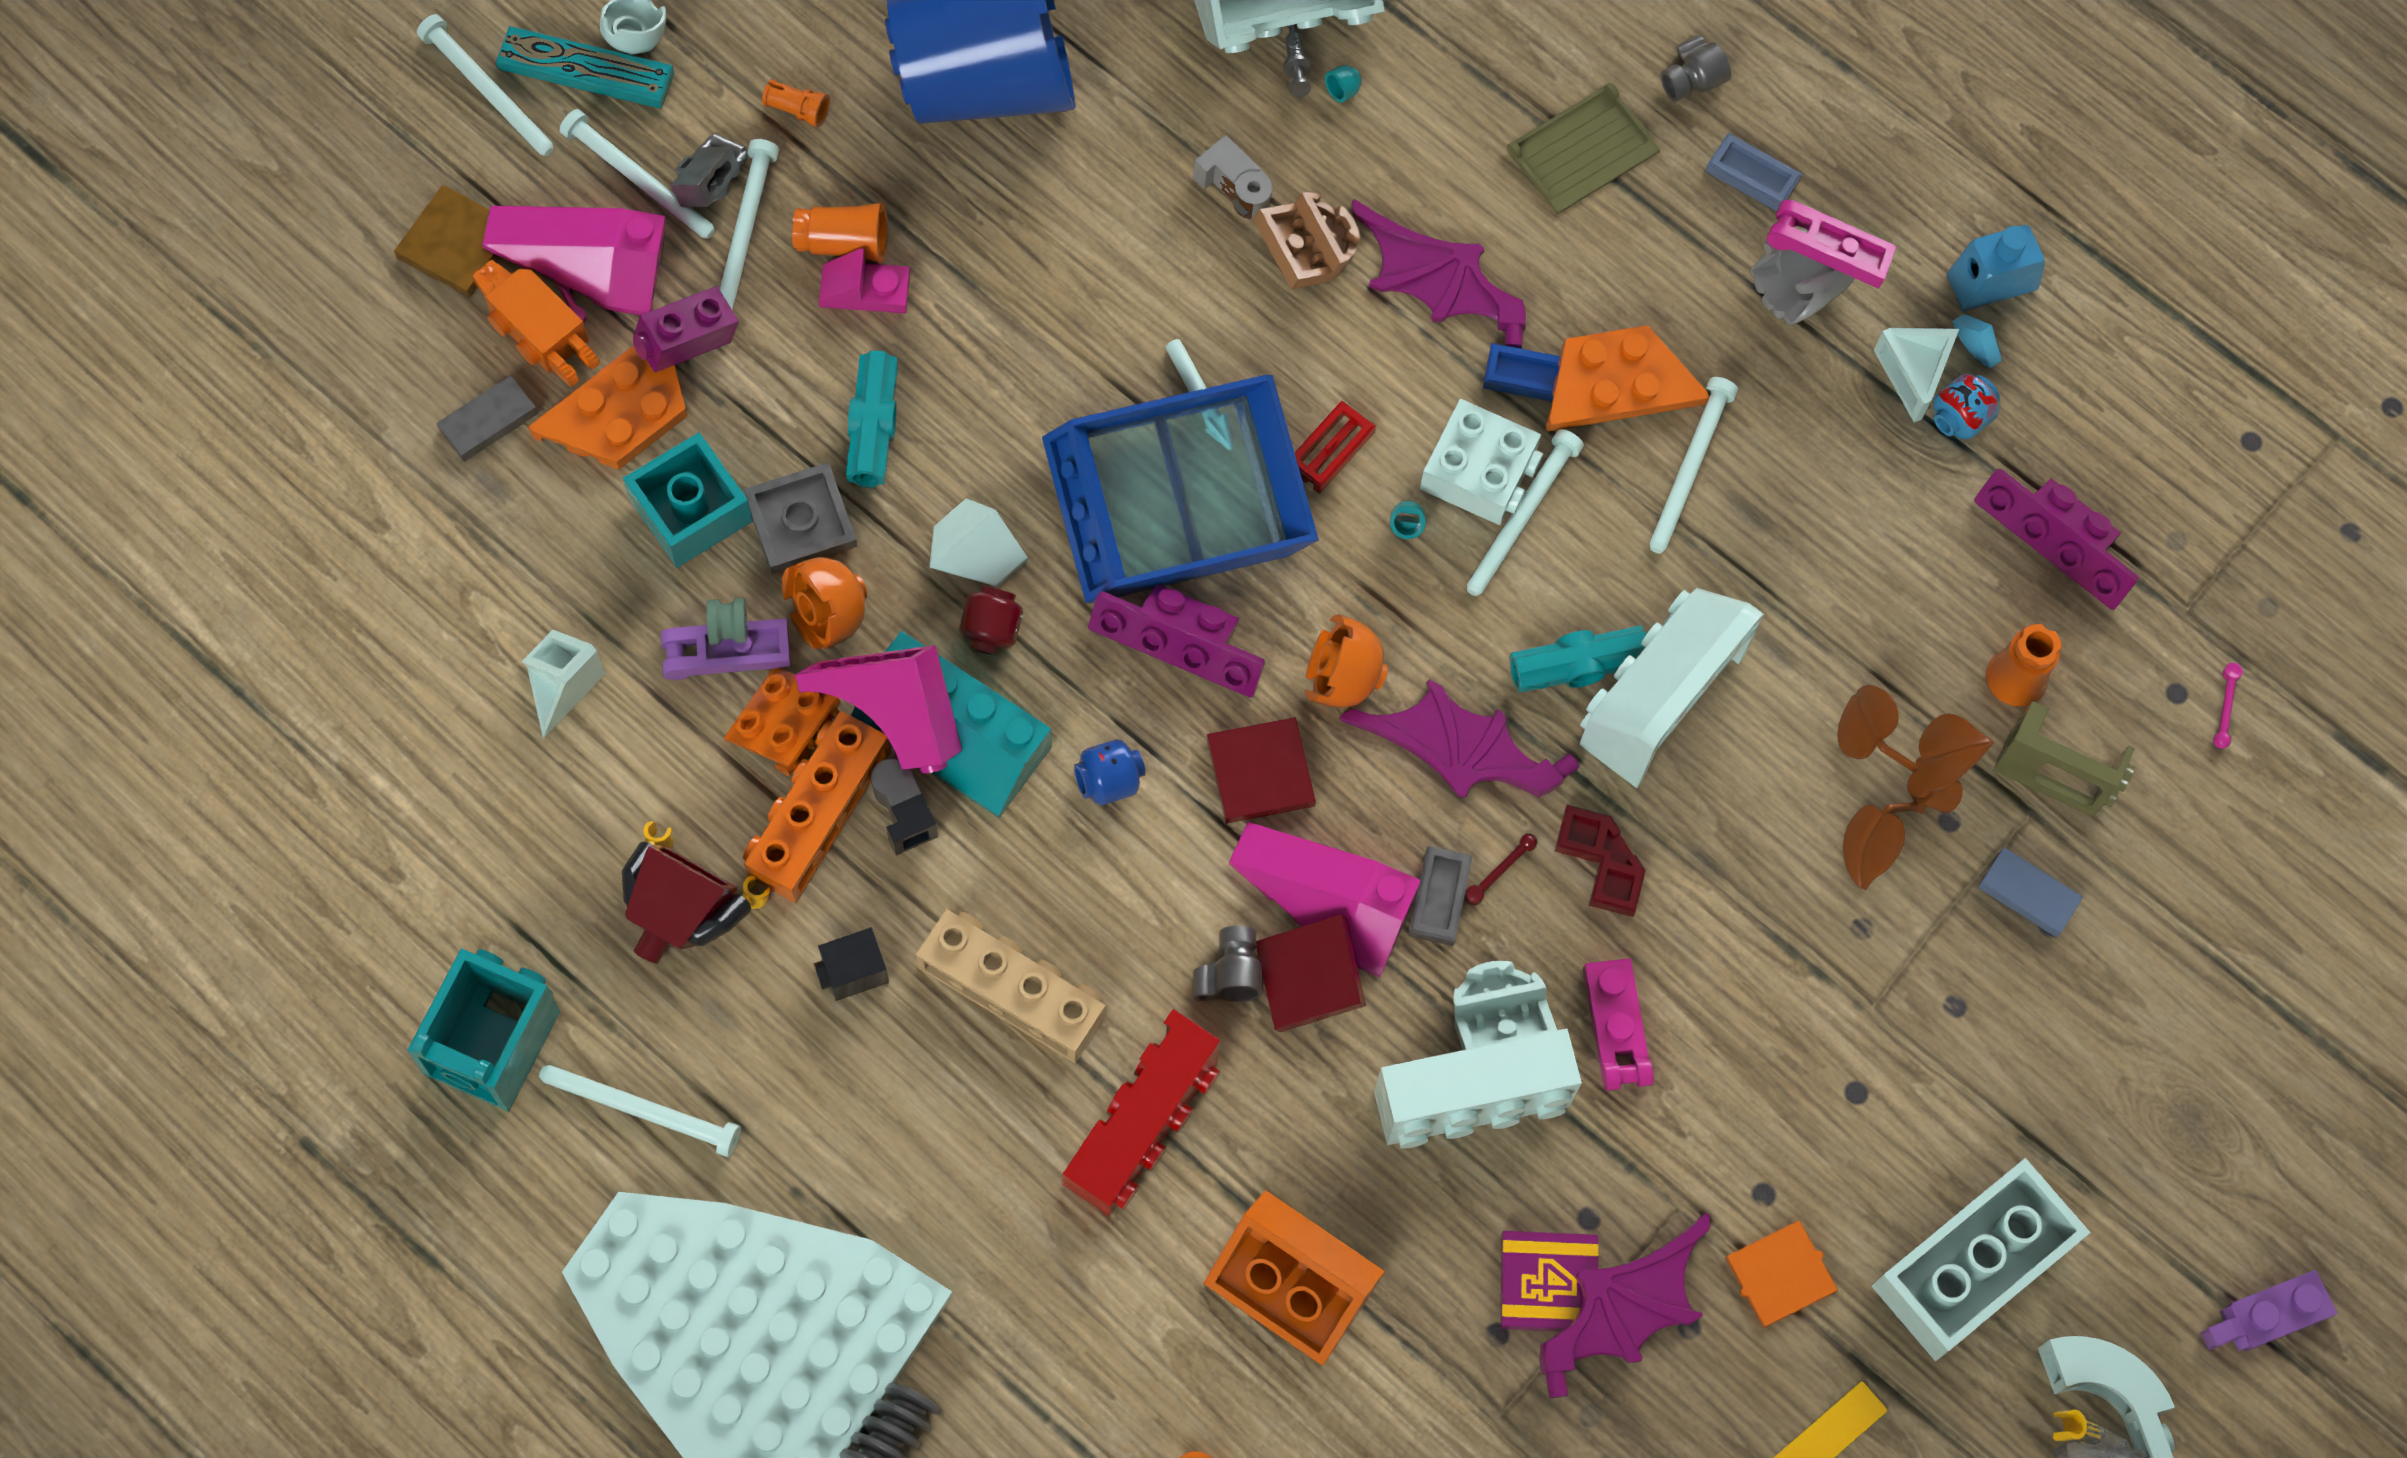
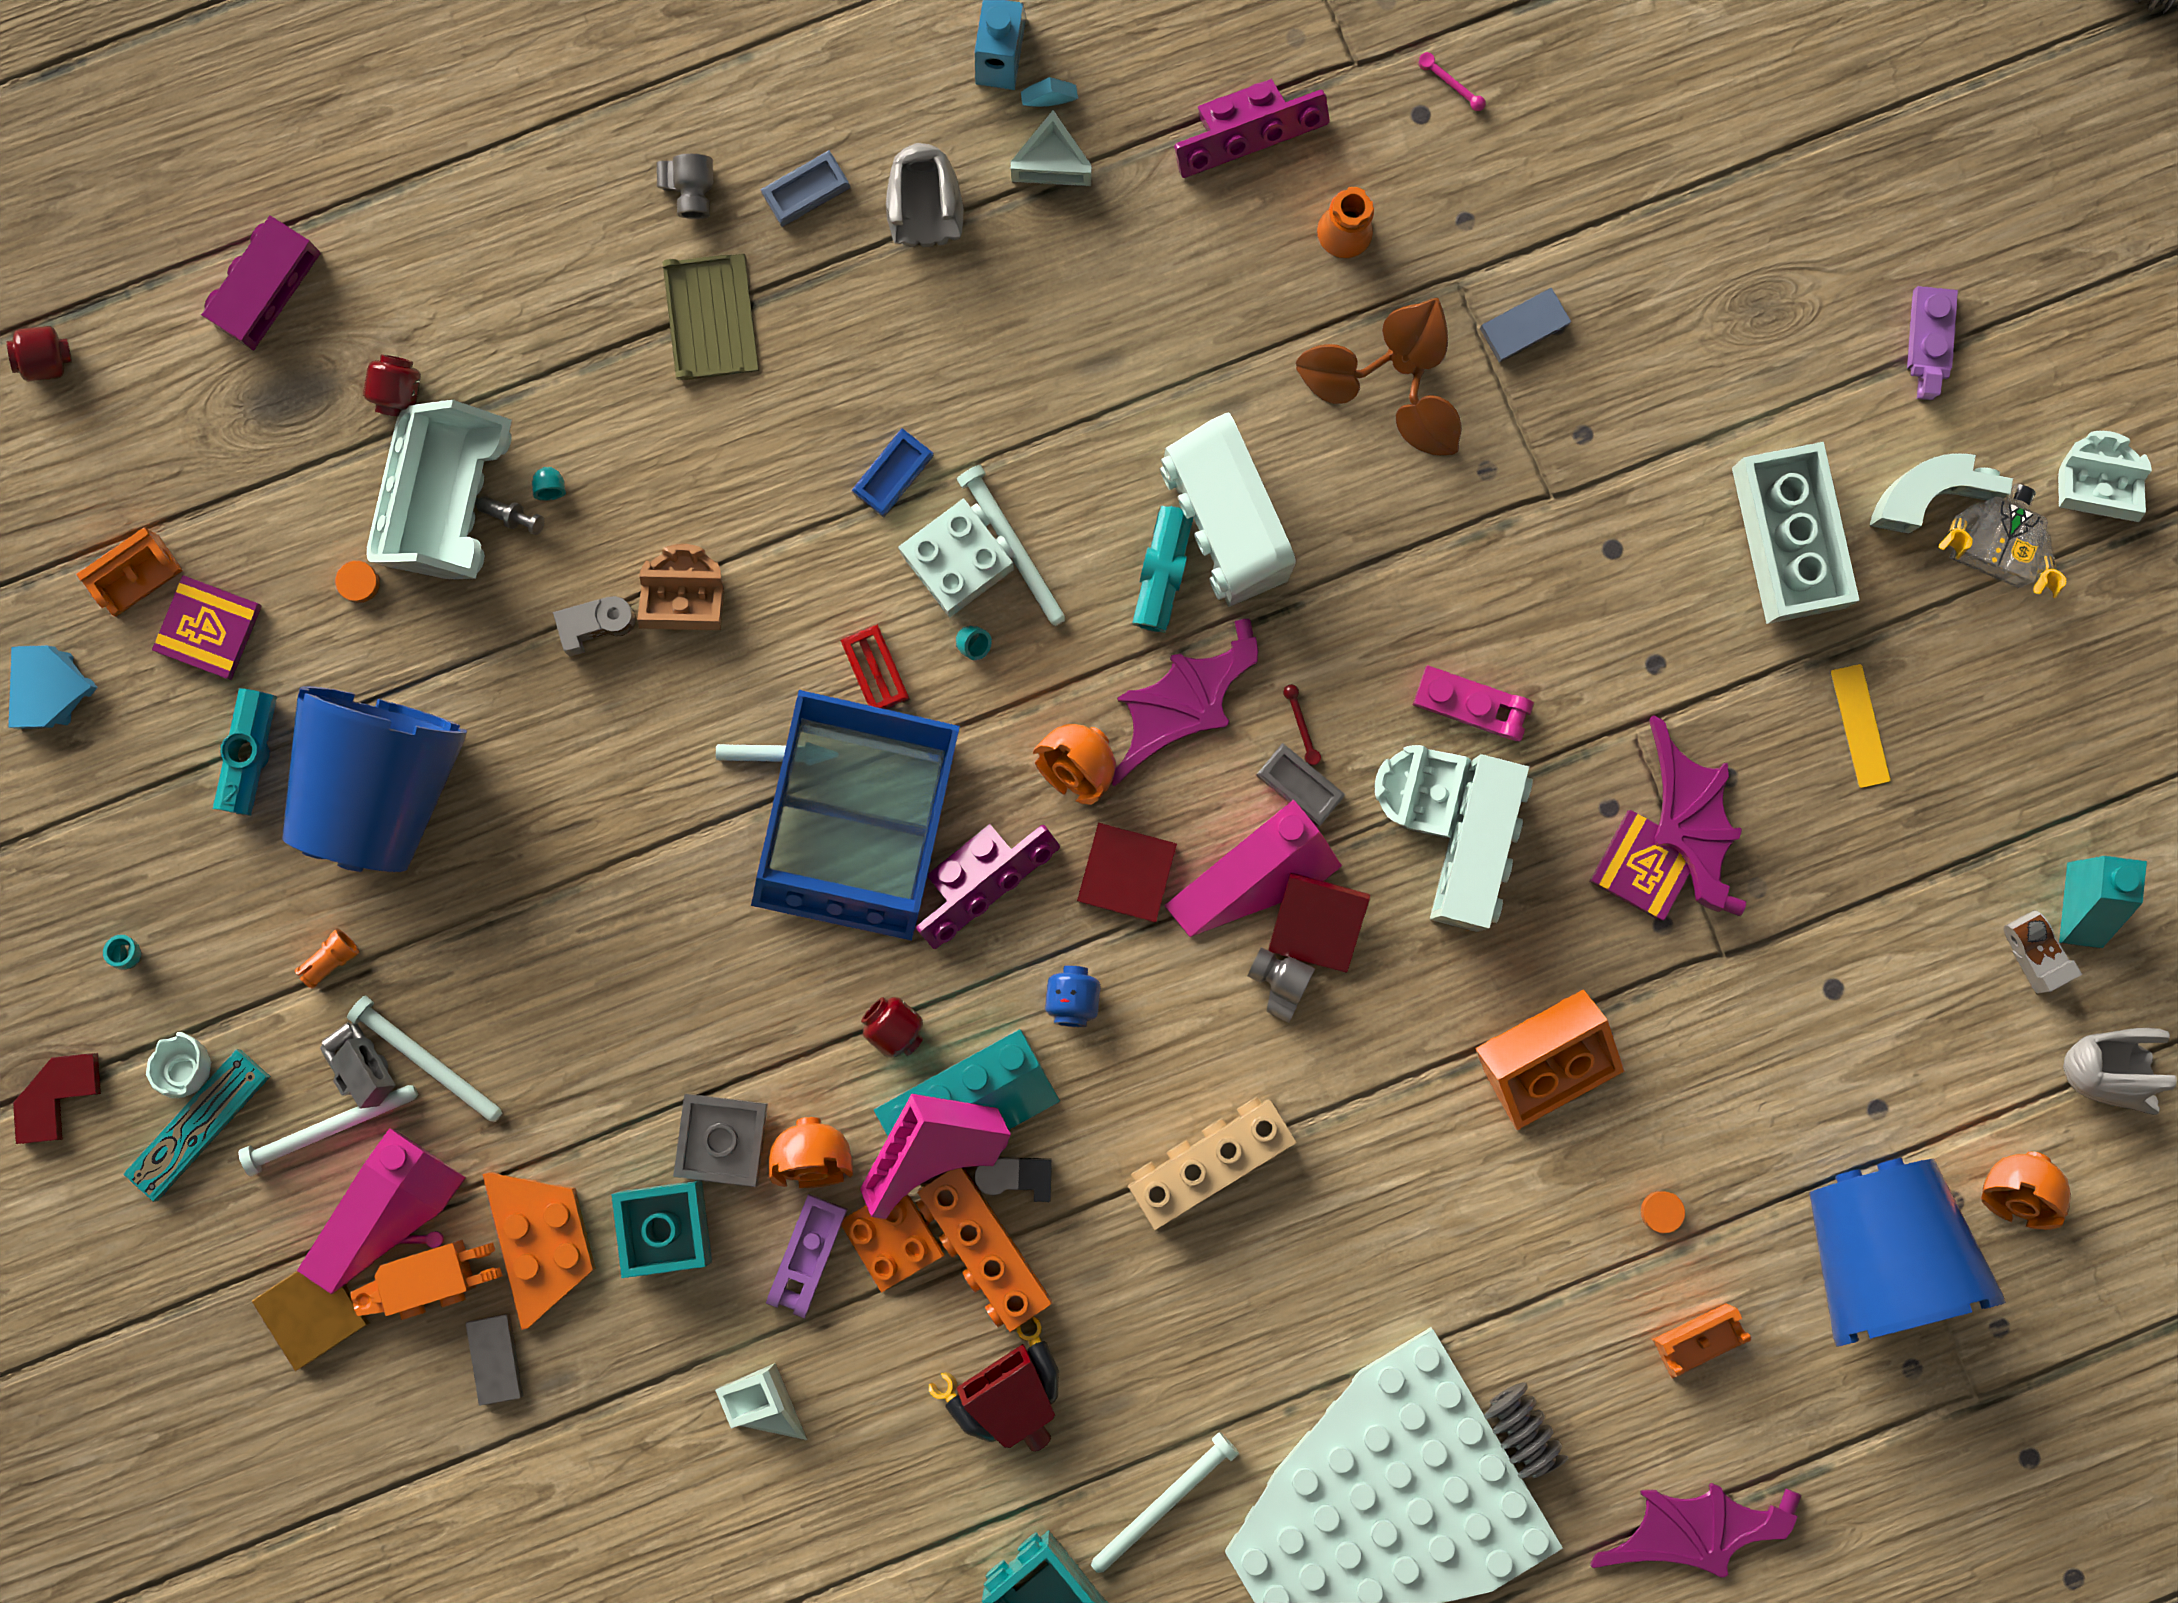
camera: 60 degrees left, 15 degrees up
light aqua bar [417,14,554,156] -> none
magenta brick [633,286,739,373] -> none
sand green wheel [707,598,748,645] -> none
orange plant [792,202,888,264] -> none
black brick [813,927,889,1001] -> none
dark pink slope [819,249,910,314] -> none
teal piece [846,350,898,488] -> none
light aqua slope [930,498,1028,588] -> none
red wedge [1062,1009,1220,1217] -> none
magenta animal [1352,199,1526,349] -> none
orange wing [1545,325,1709,432] -> none
dark red tile [1554,805,1646,917] -> none
light aqua bar [1650,377,1738,554] -> none
orange piece [1726,1220,1838,1328] -> none
dark pink plate [1766,200,1897,289] -> none
dark azure head [1933,374,2000,439] -> none
olive window [1993,701,2135,817] -> none

